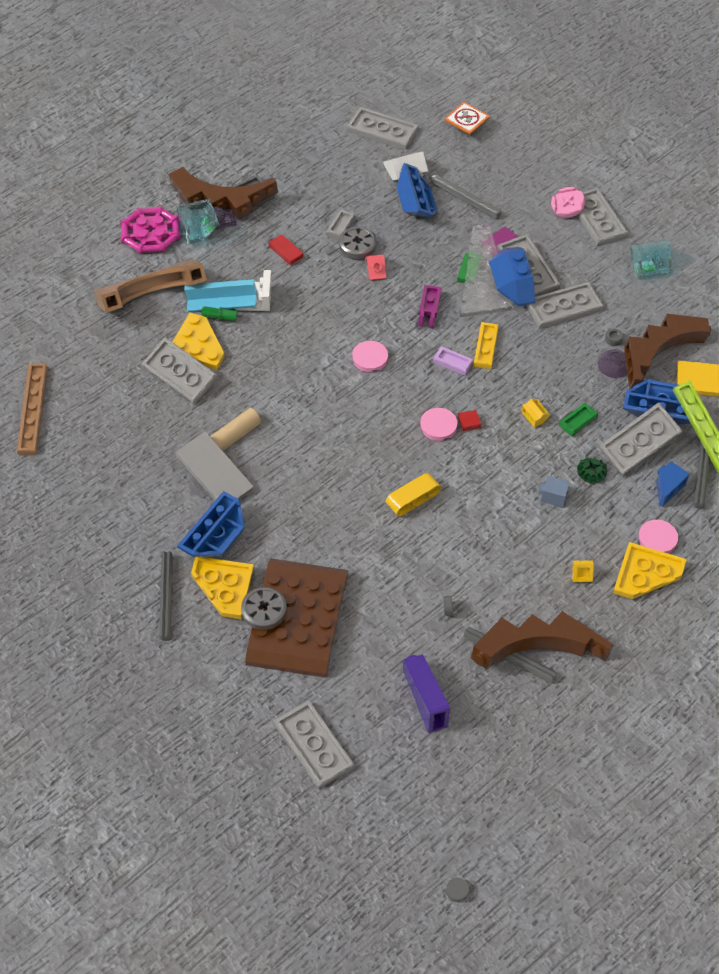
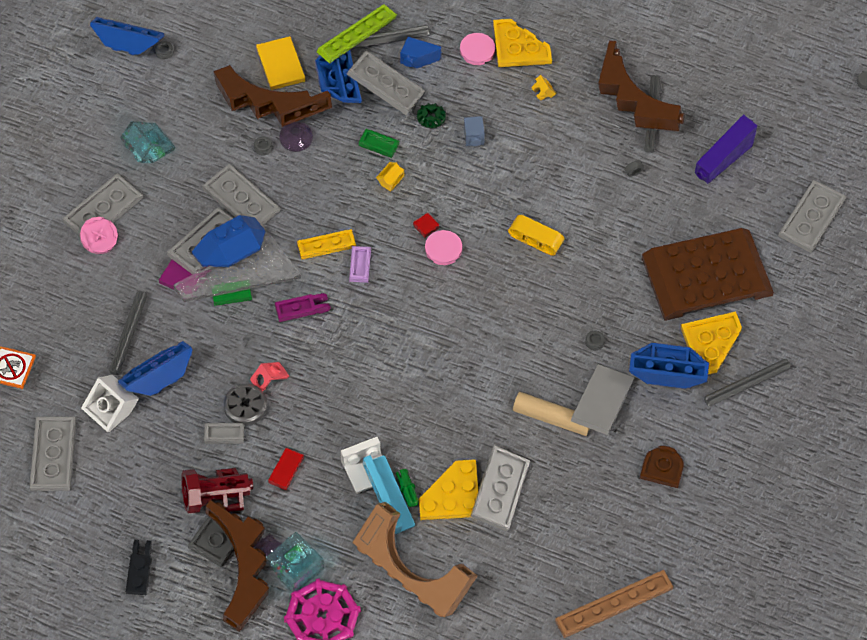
camera: 115 degrees left, 5 degrees up
flat silver wheel [241,587,287,630] -> none
bright pink tile [352,341,388,372] -> none
none -> black hinge [125,539,152,595]
none -> dark red piece [181,468,253,513]
none -> dark grey tile [585,331,605,351]
none -> reddish brown tile [639,446,684,488]

